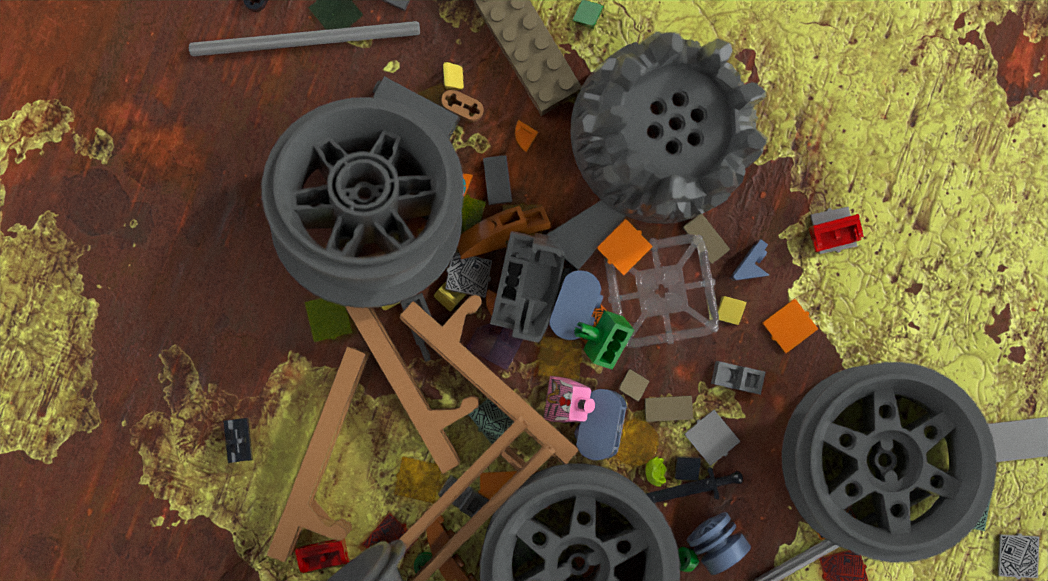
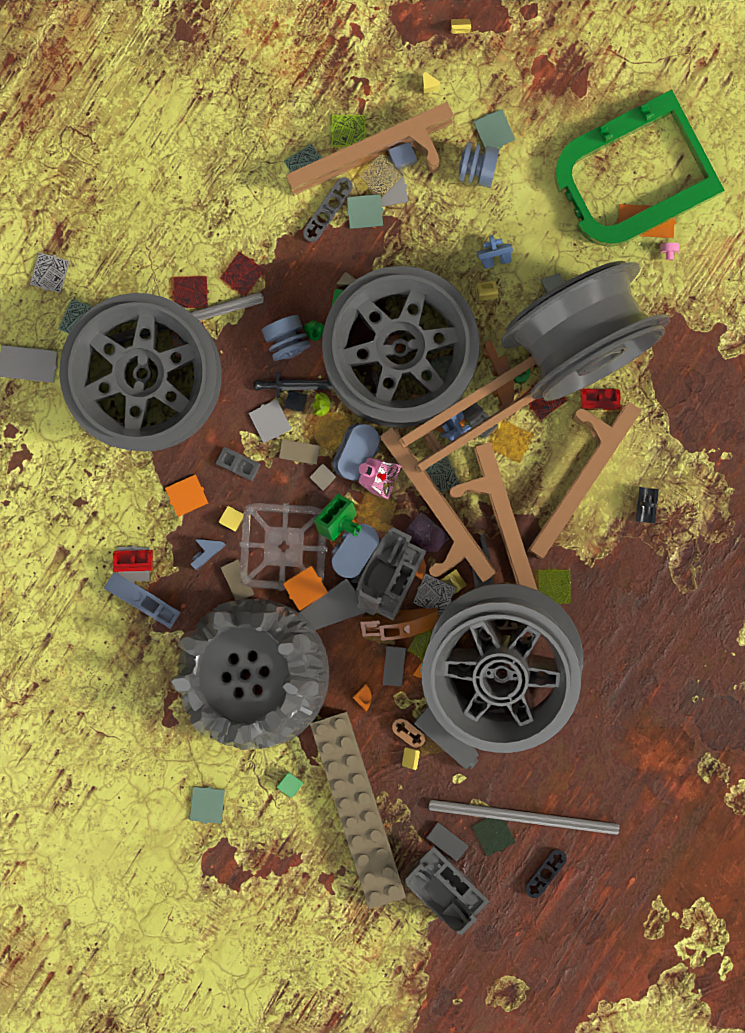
camera: 165 degrees left, 0 degrees up
none -> sand blue slope [104,572,181,629]
none -> medium blue hips [440,411,471,443]

